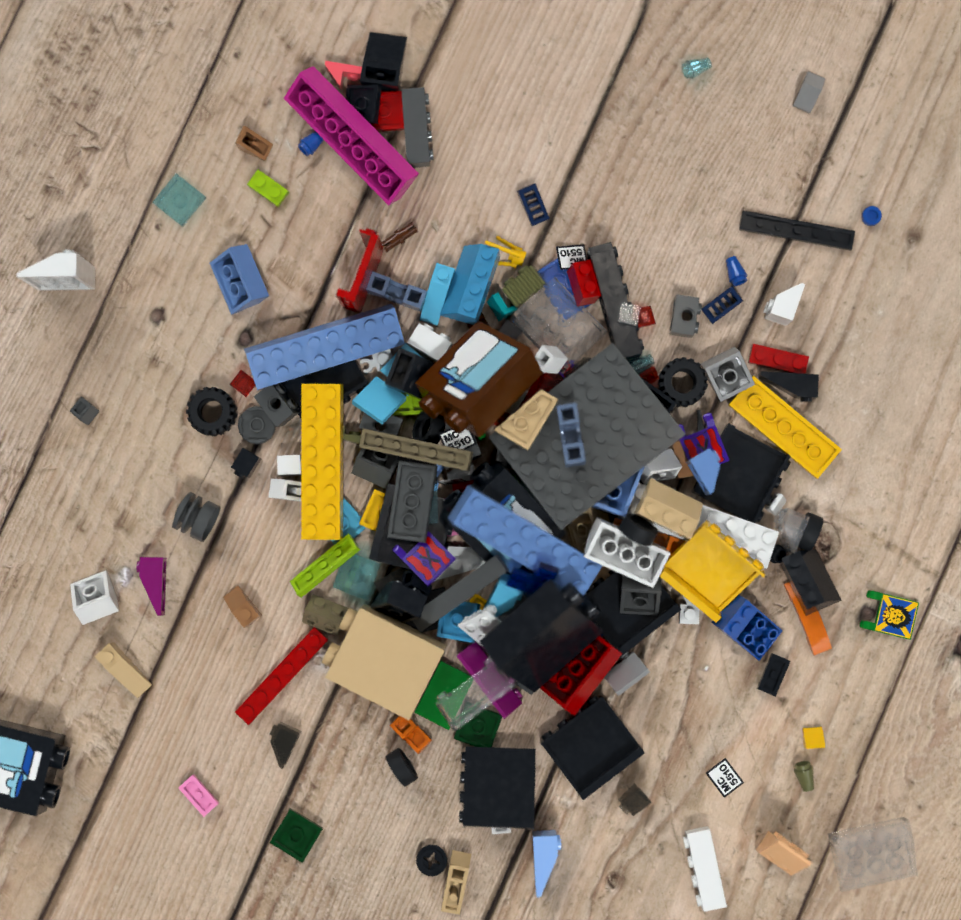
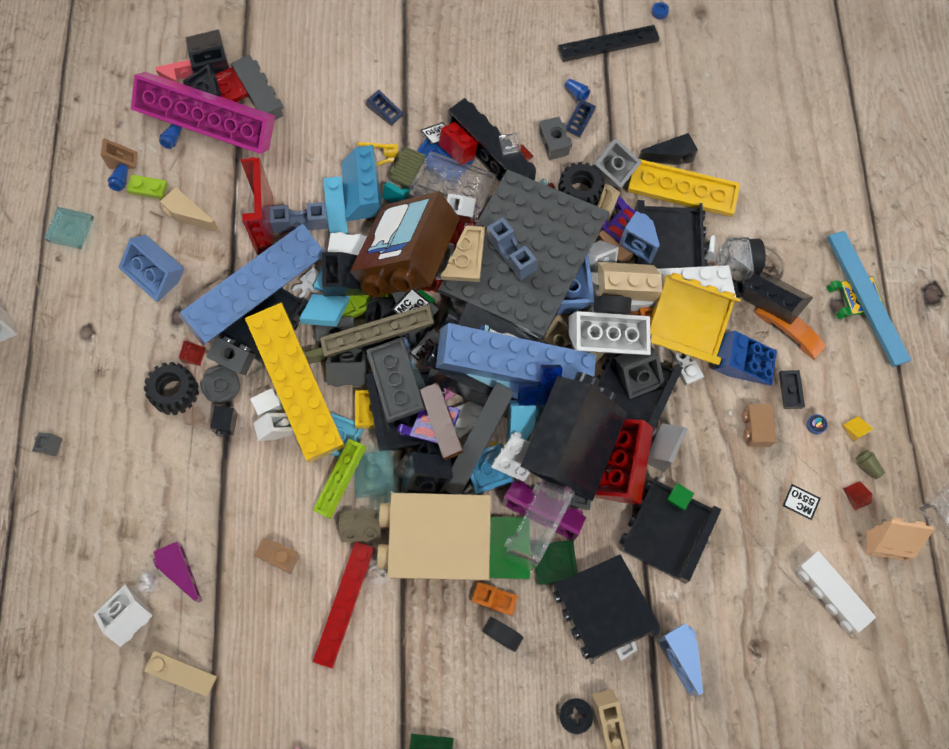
camera: 35 degrees left, 15 degrees down
dark grey wheel [172,492,221,542] -> none
clear smoke slope [269,722,302,769] -> none
reddish brown pin [381,222,418,252] -> none
clear smoke slope [618,783,652,816] -> none
red plate [748,344,809,374] -> none
white slope [763,283,805,326] -> none
none -> blue cone [107,164,129,191]
none -> tan slope [160,187,218,231]
none -> tile [420,382,464,460]
none -> tan tile [597,184,620,223]
none -> green tile [666,483,695,511]
none -> medium nougat brick [742,404,776,447]
none -> tile [806,414,828,435]
none -> dark azure tile [827,231,911,368]
none -> clear red slope [843,481,873,510]

